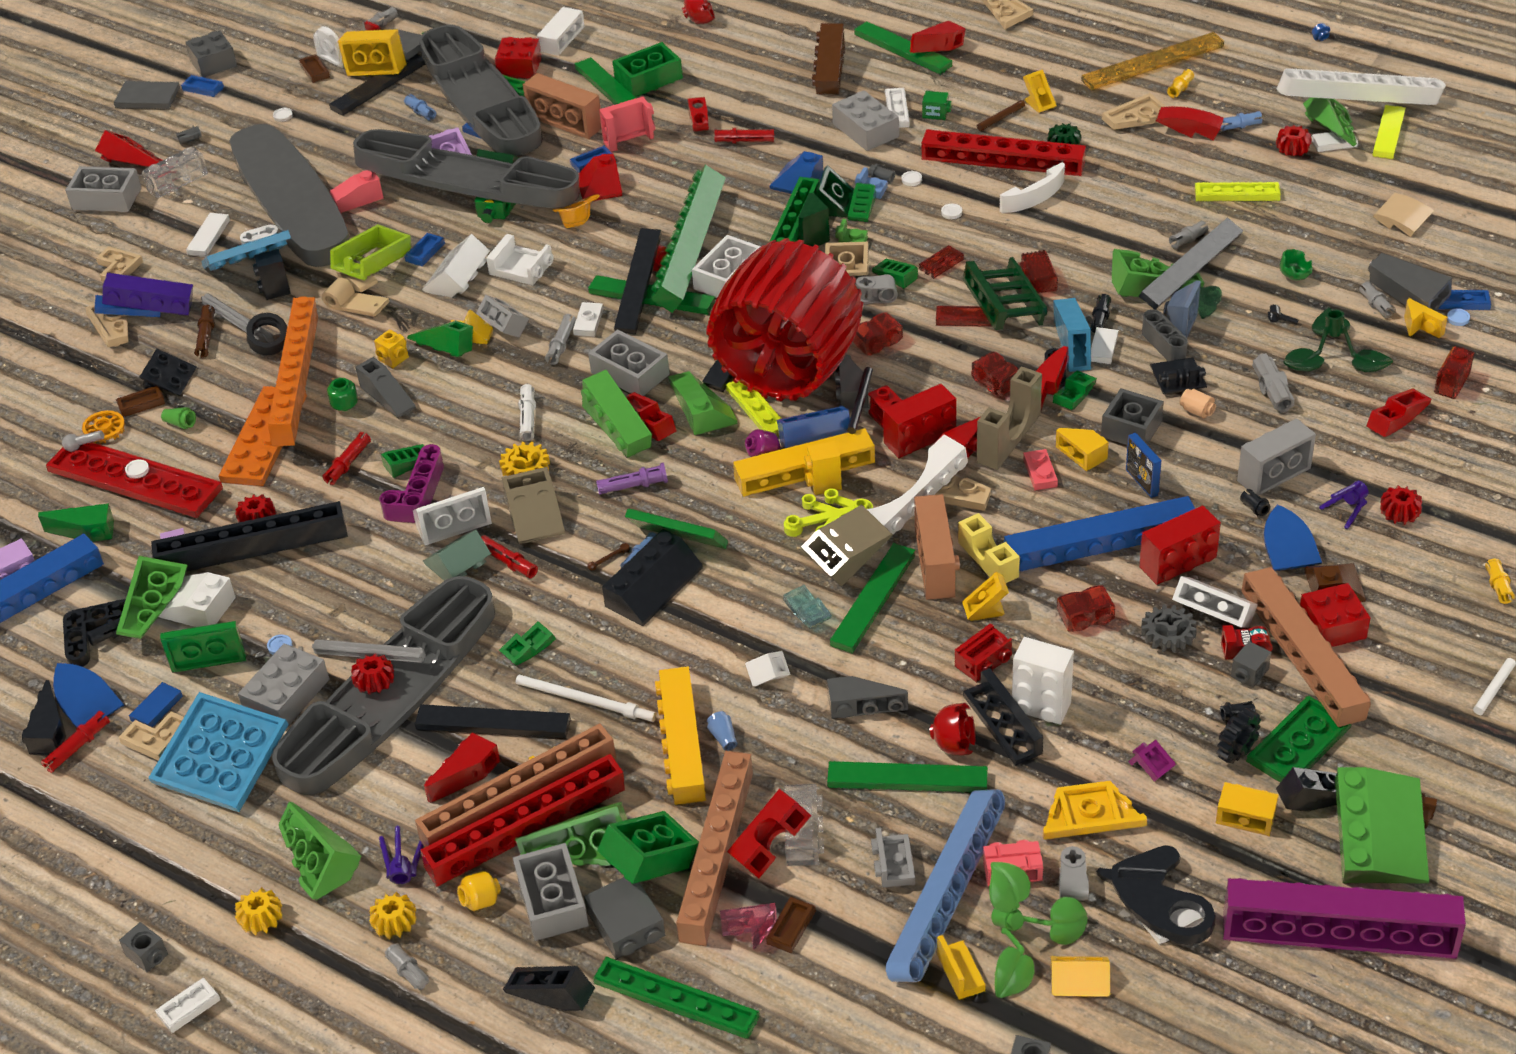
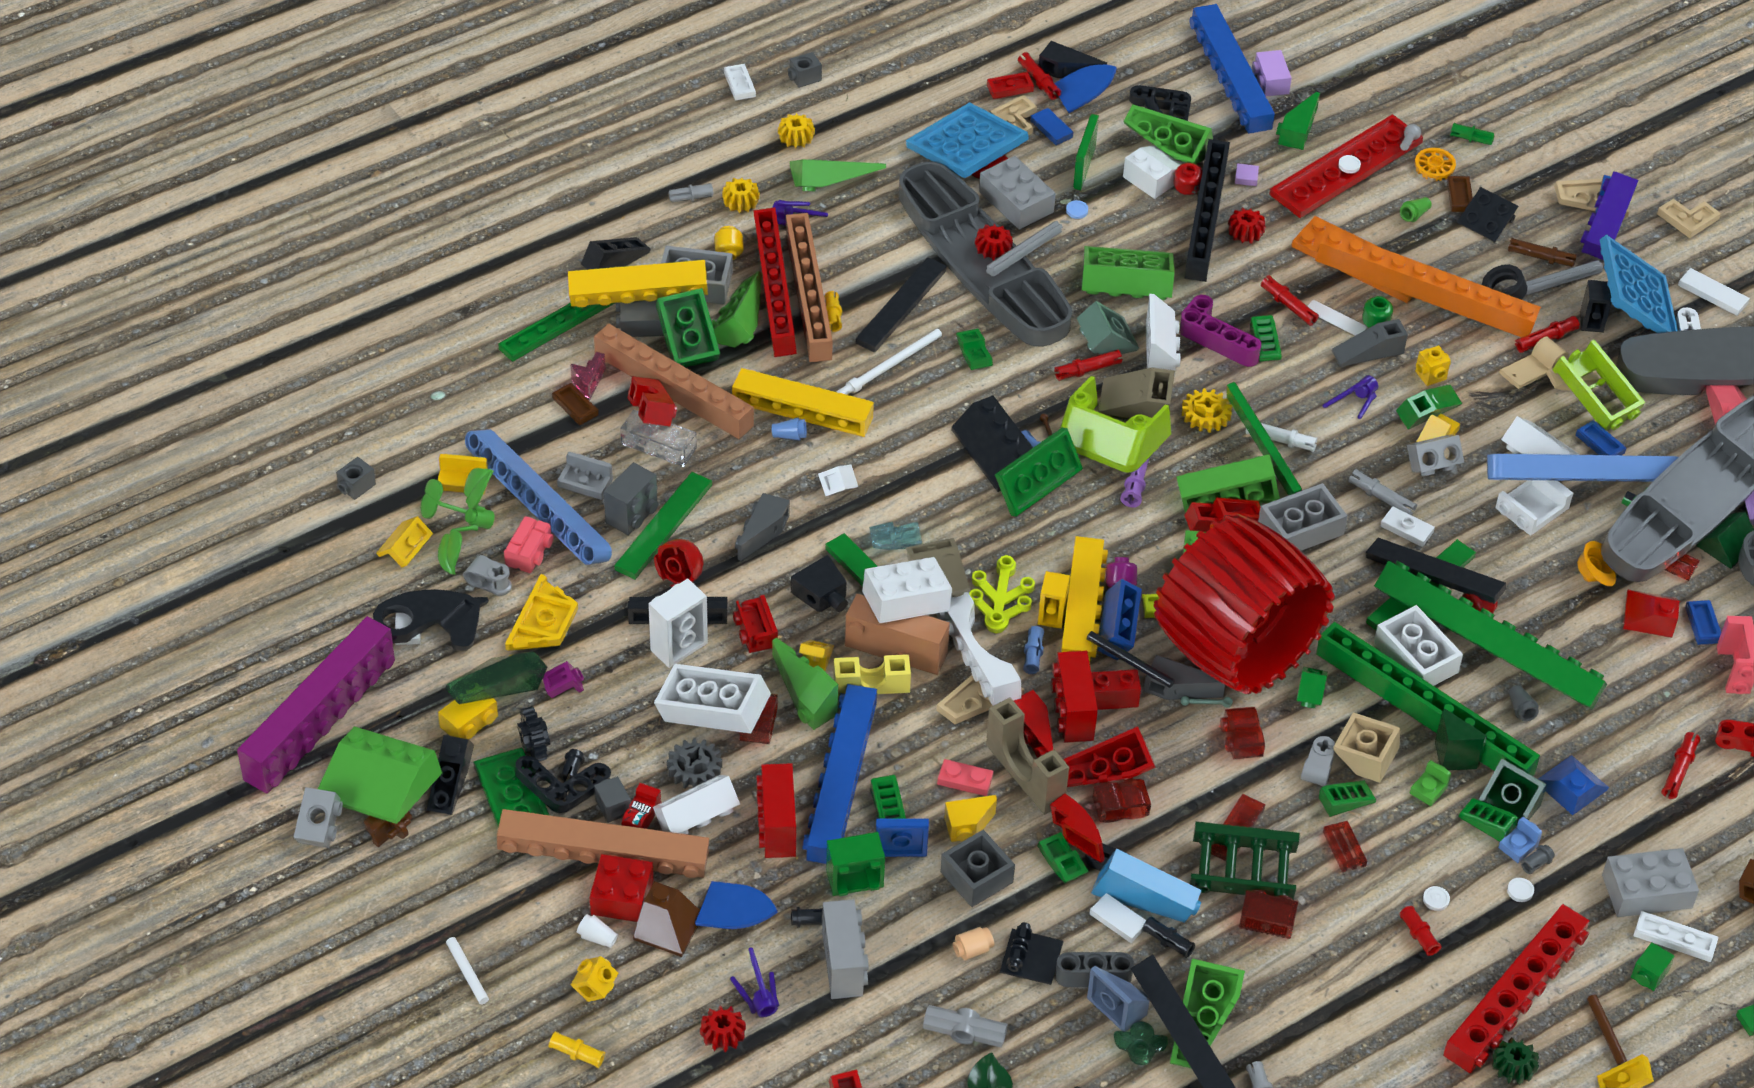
camera: 110 degrees right, 5 degrees up
red slope [424,732,500,803] -> none
white slope [1000,162,1065,213] -> none
none -> light grey brick [293,787,343,848]
none -> clear green wedge [445,651,548,704]
none -> black beam [515,756,611,813]
none -> yellow brick [568,260,708,307]
none -> yellow brick [570,956,619,1002]
none -> white cone [577,914,618,948]
none -> dark grey brick [604,462,658,536]
none -> white brick [654,664,771,734]
none -> bright green wedge [772,638,838,730]
none -> black torso [791,555,848,612]
none -> green container [826,832,885,896]
none -> white brick [862,557,952,623]
none -> green slope [870,775,906,819]
none -> red plate [987,72,1034,99]
none -> medium blue pin [1023,626,1044,674]
none -> lime windscreen [1060,376,1171,473]
none -> red wedge [1063,726,1156,787]
none -> bright green slope [1082,246,1175,300]
none -> red head [1174,163,1203,195]
none -> green tile [1227,382,1302,496]
none -> white sticker [1308,300,1367,336]
none -> dark purple plant [1323,375,1379,419]
none -> red pin [1399,906,1441,956]
none -> green axle [1450,123,1495,145]
none -> medium blue beam [1487,454,1679,482]
none -> dark grey cone [1509,685,1539,722]
none -> red pin [1515,316,1580,353]

